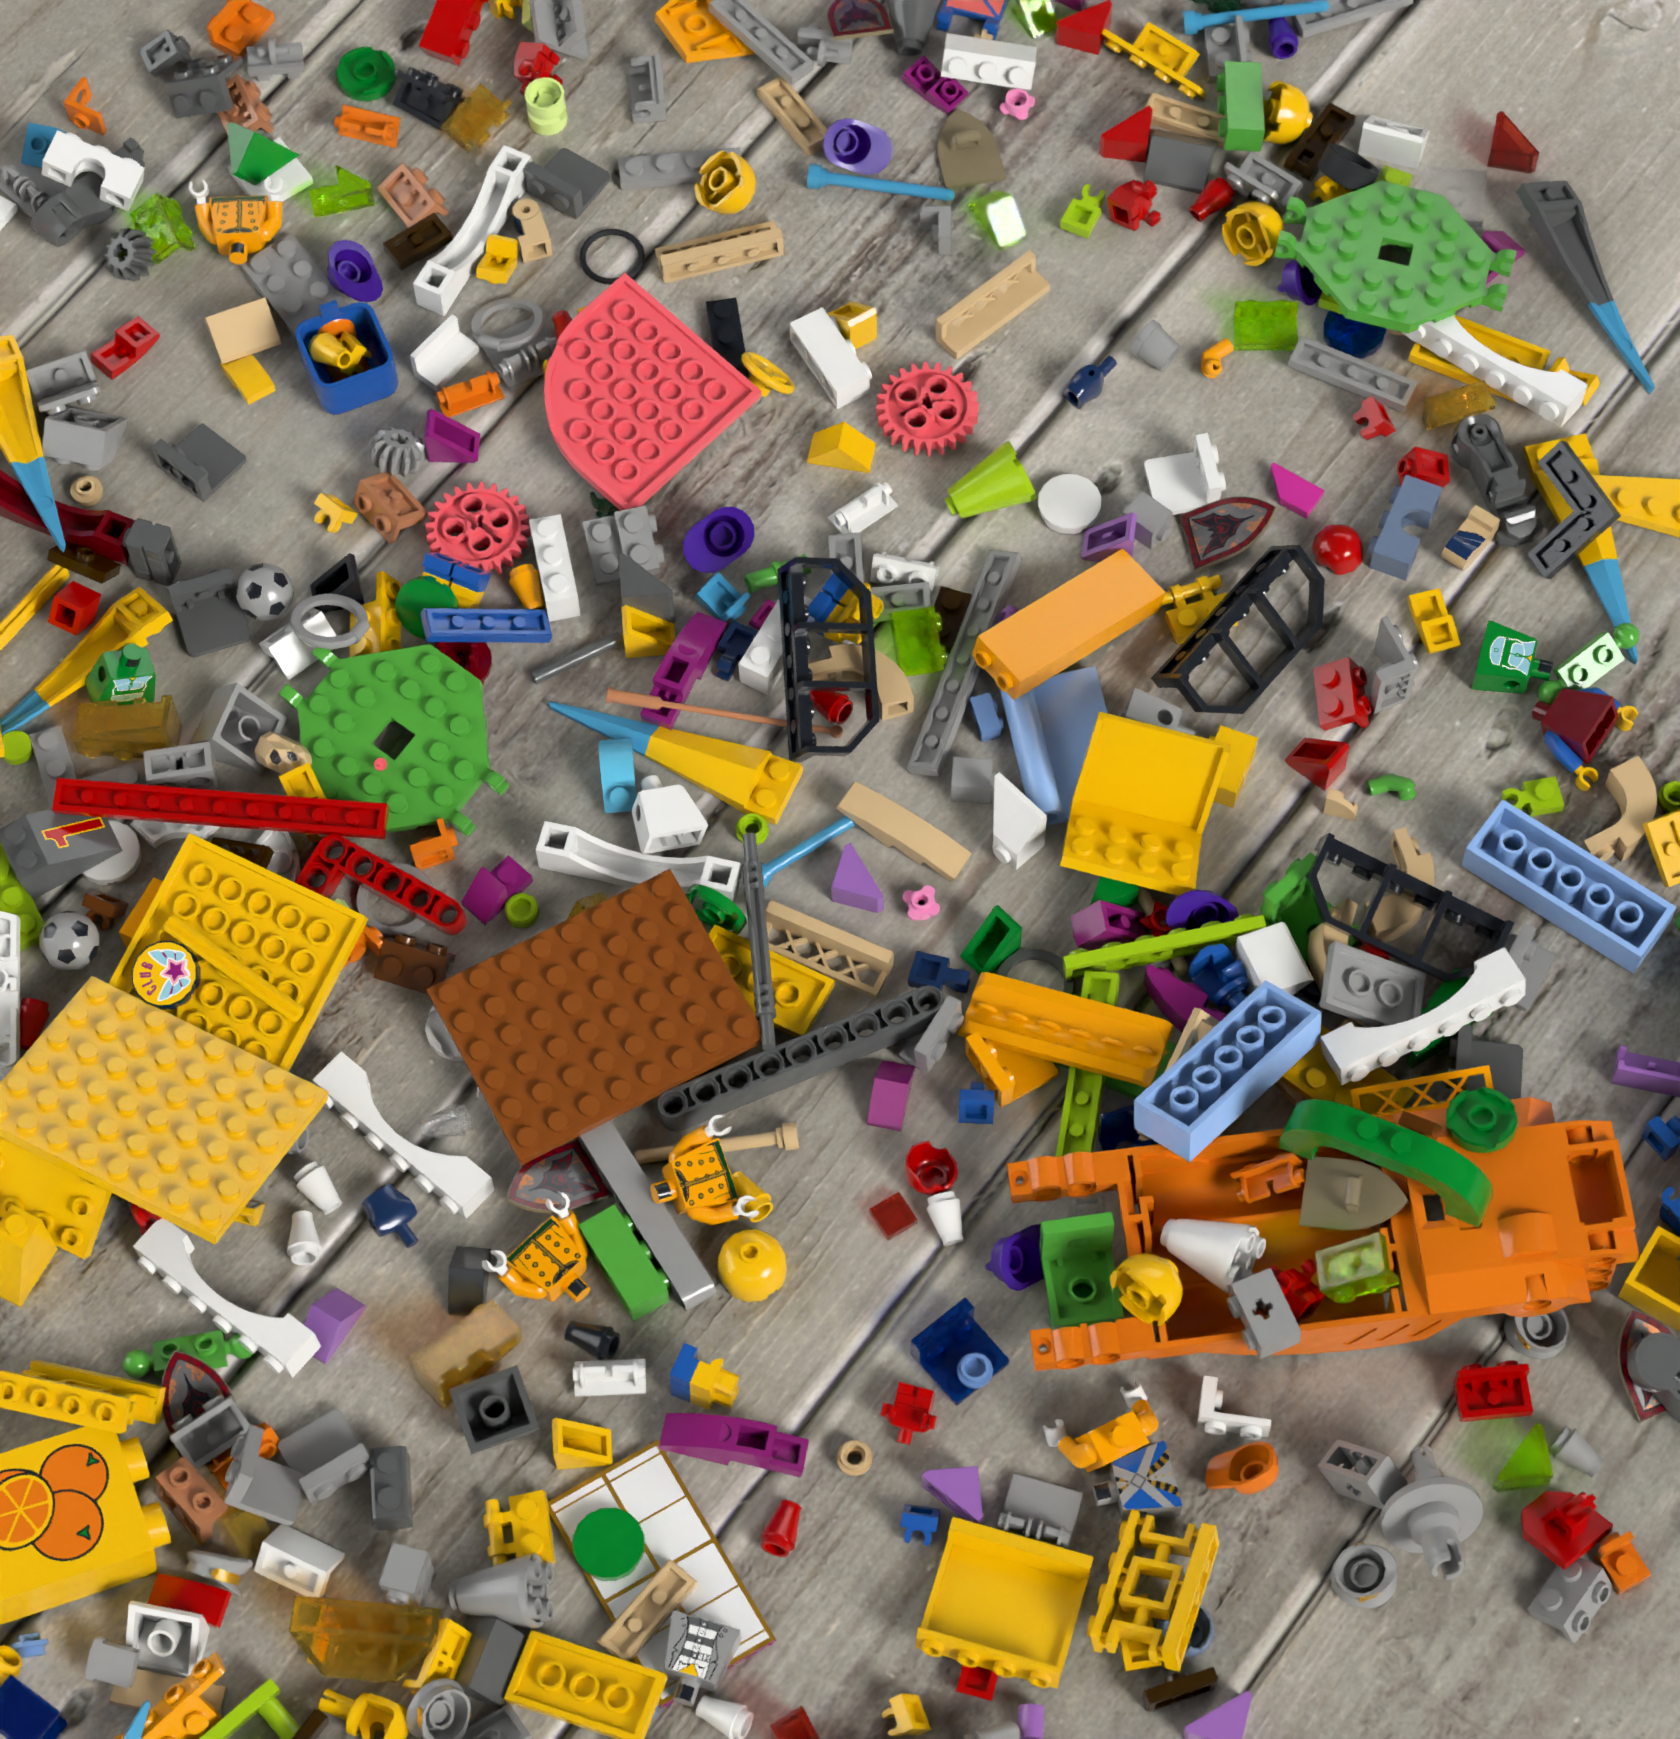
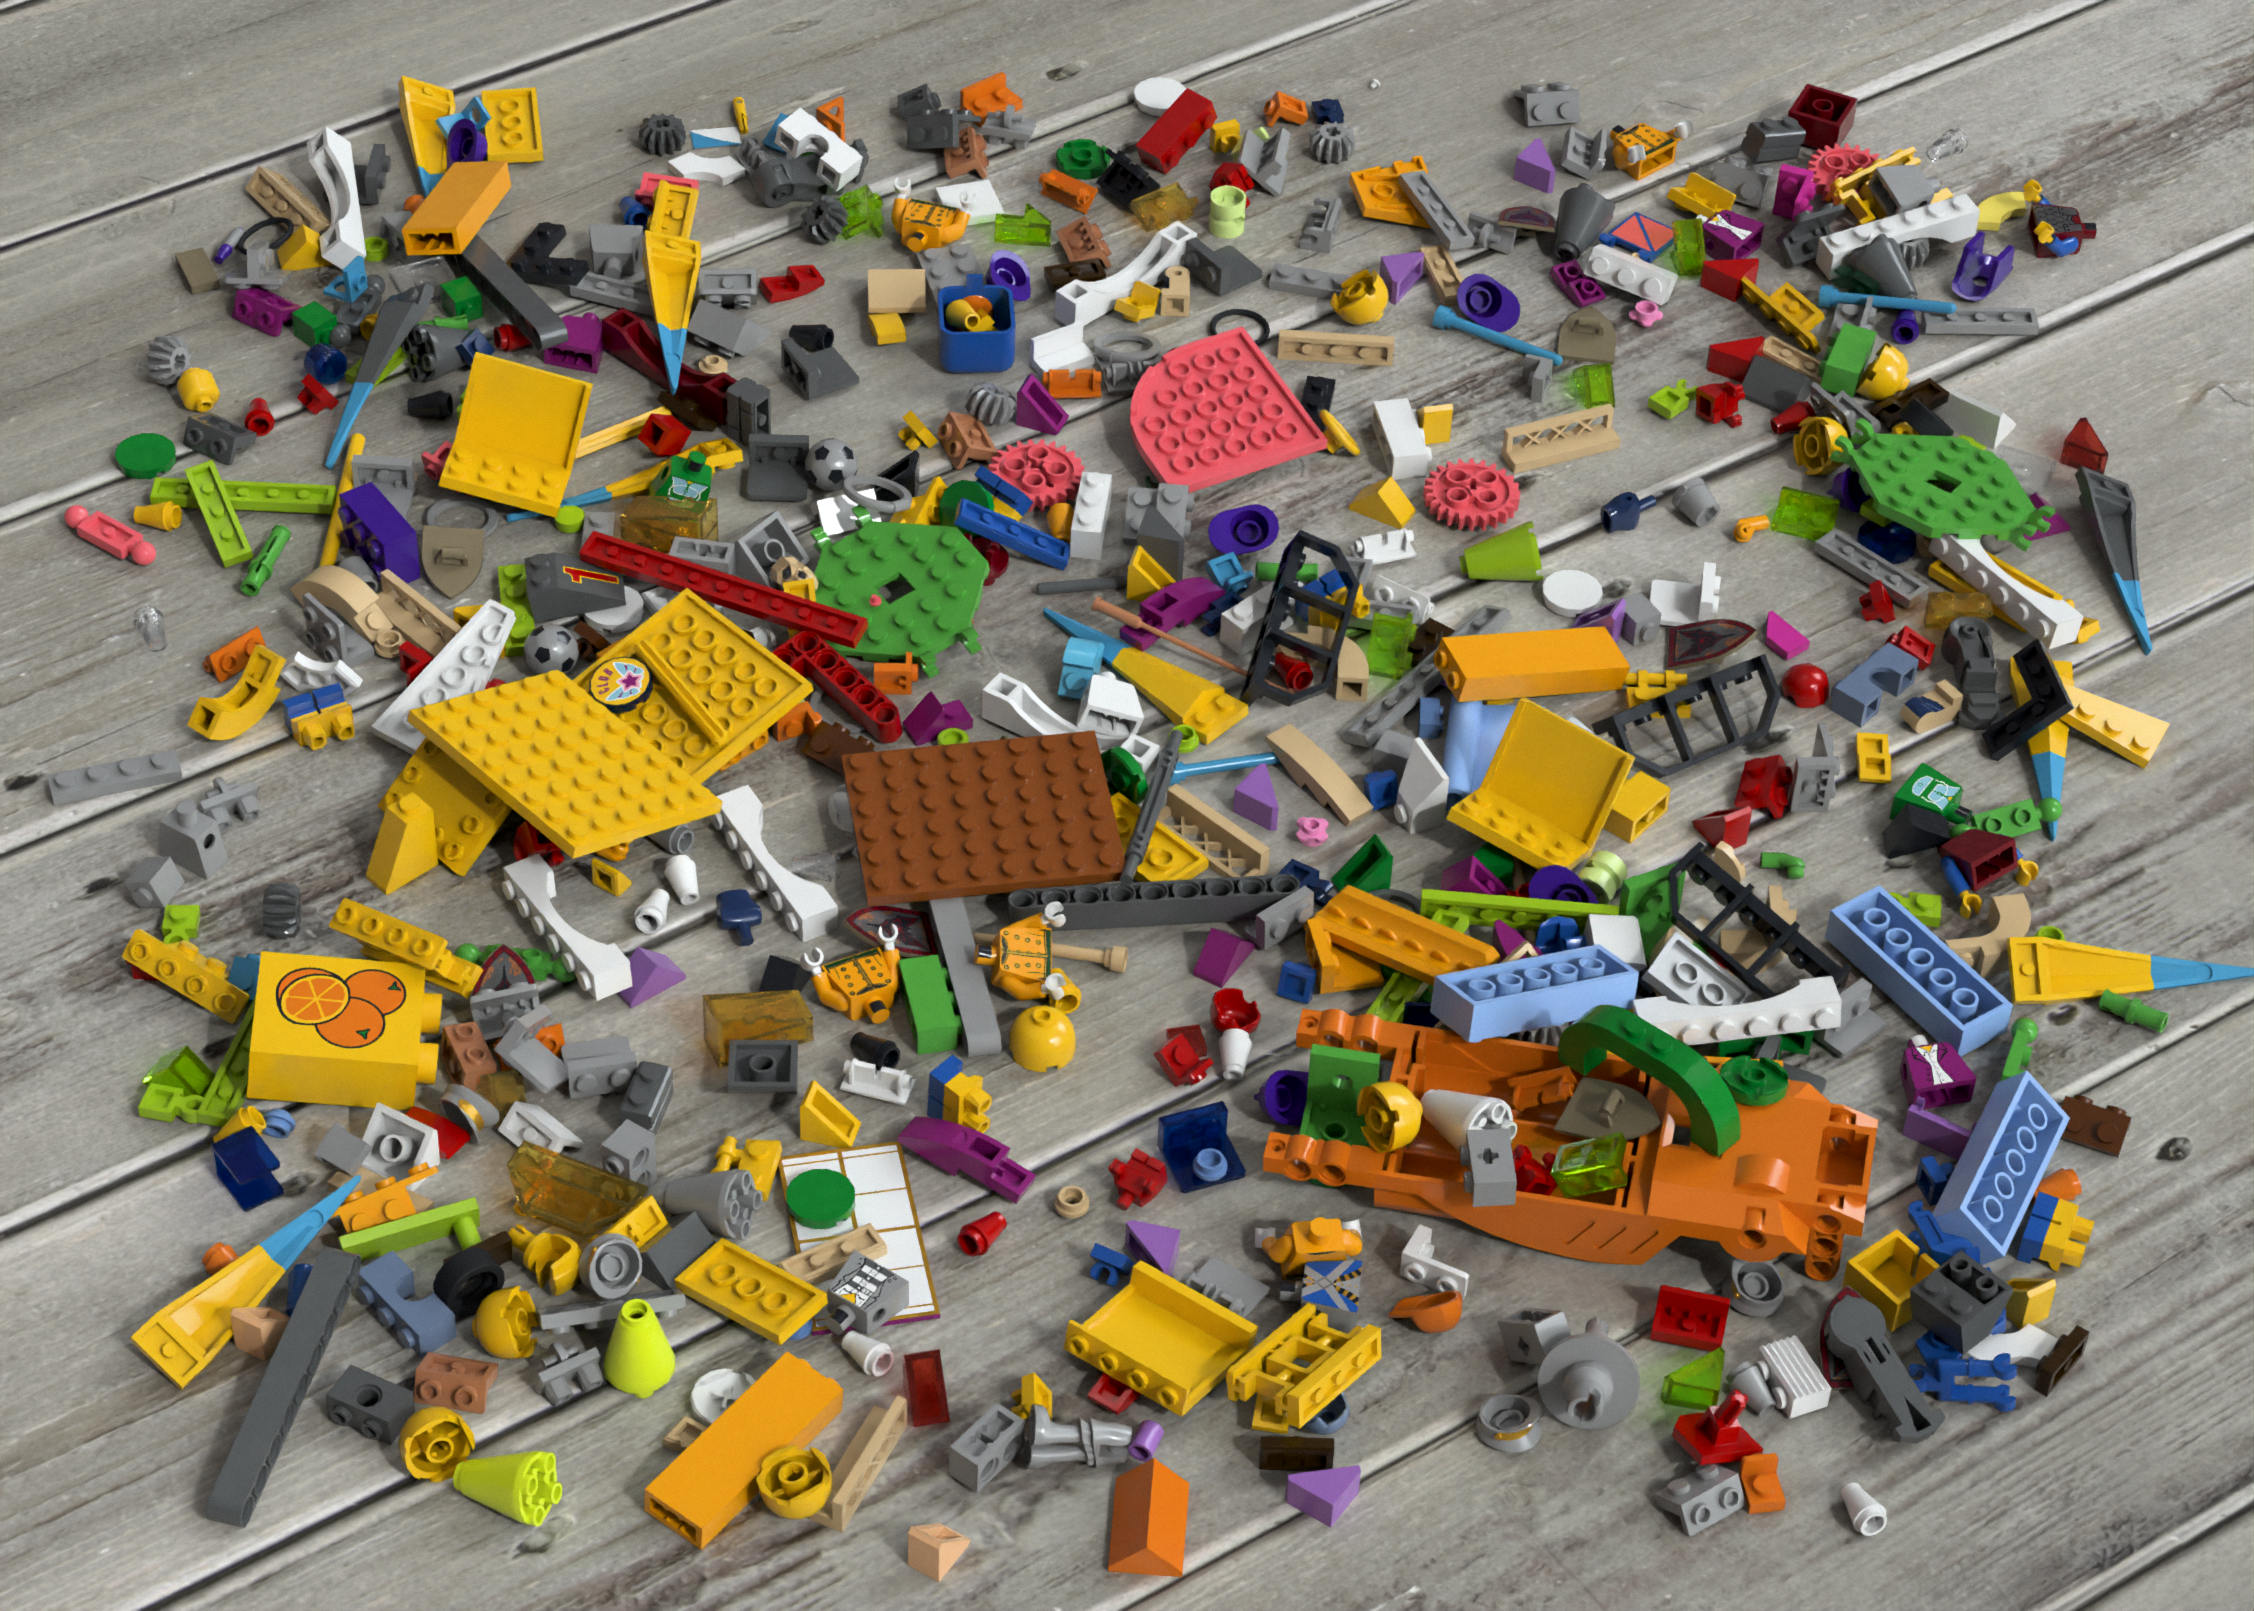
camera: 15 degrees right, 20 degrees down
green slope [227,122,299,186] -> none
none -> black cone [789,324,834,352]
none -> red bracket [1153,1033,1214,1087]
none -> blue tile [1363,769,1398,811]
none -> medium lavender slope [1380,252,1424,305]
none -> yellowish green wheel [1577,850,1628,905]
none -> white brick [1754,1335,1831,1419]
none -> black slope [1882,803,1951,859]
none -> magenta torso [1900,1035,1976,1110]

